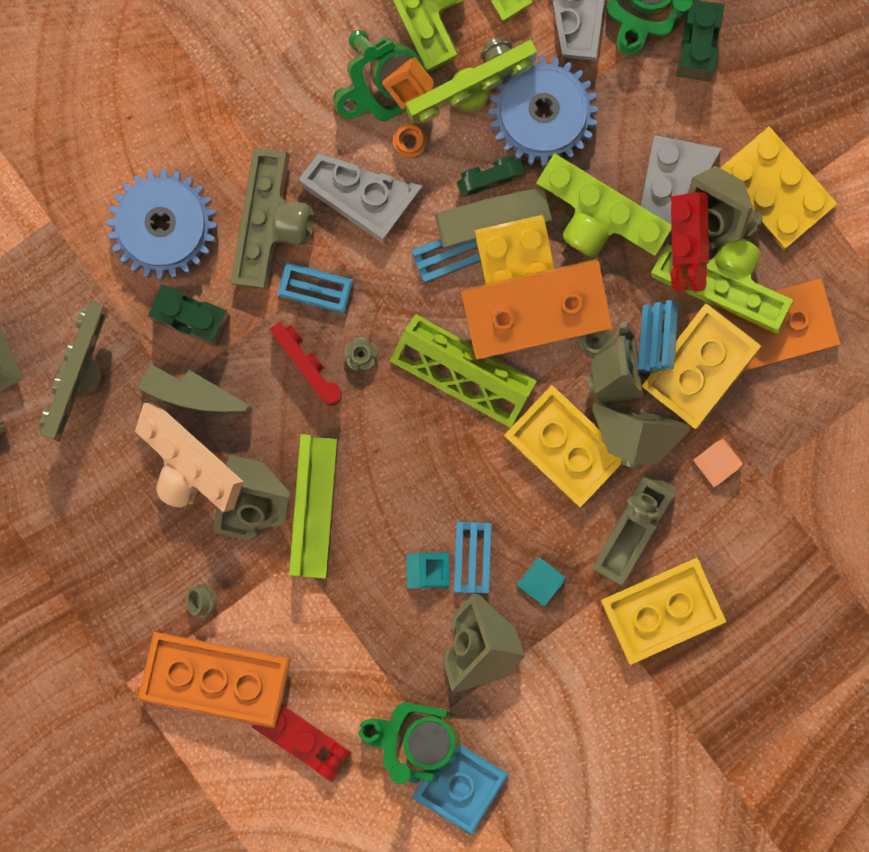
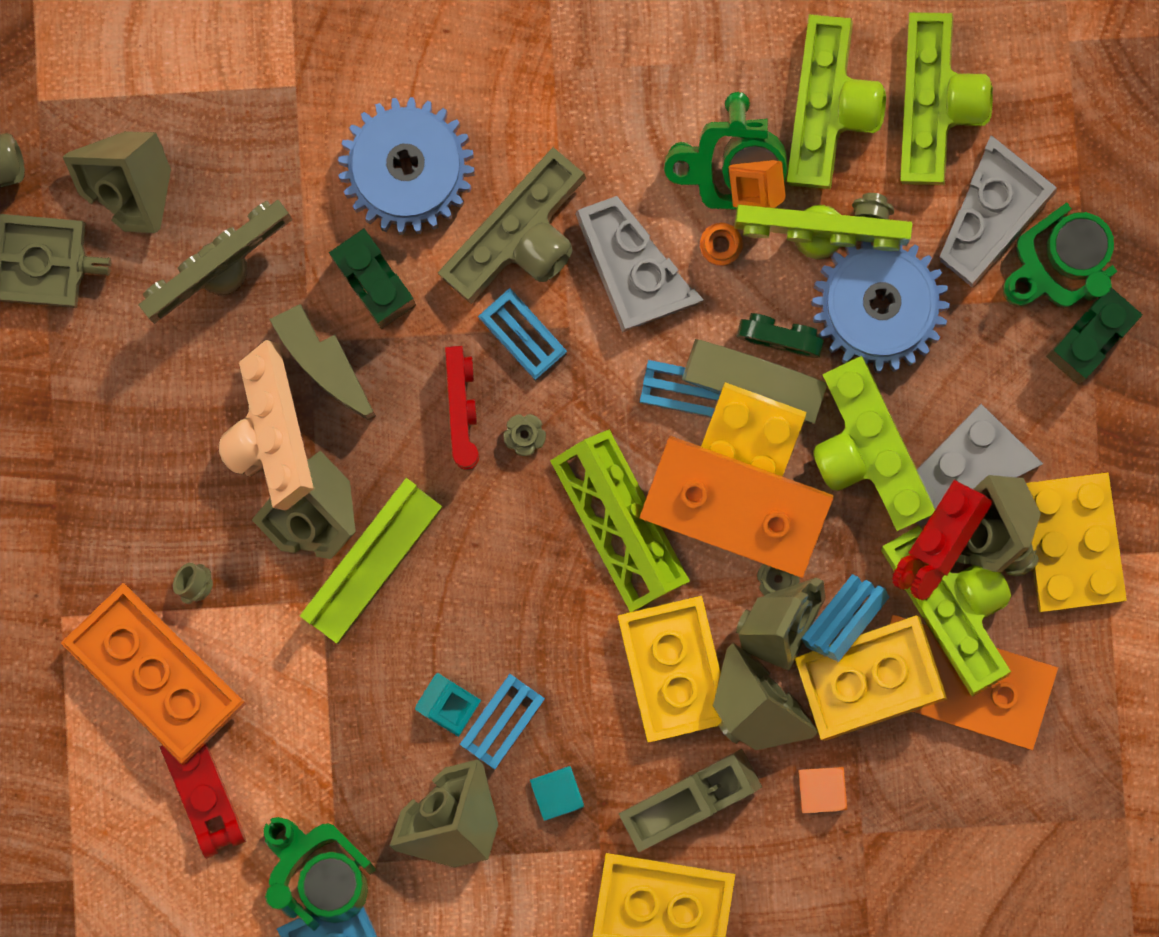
camera: 30 degrees right, 0 degrees up
olive plate [625,493,659,525] -> none

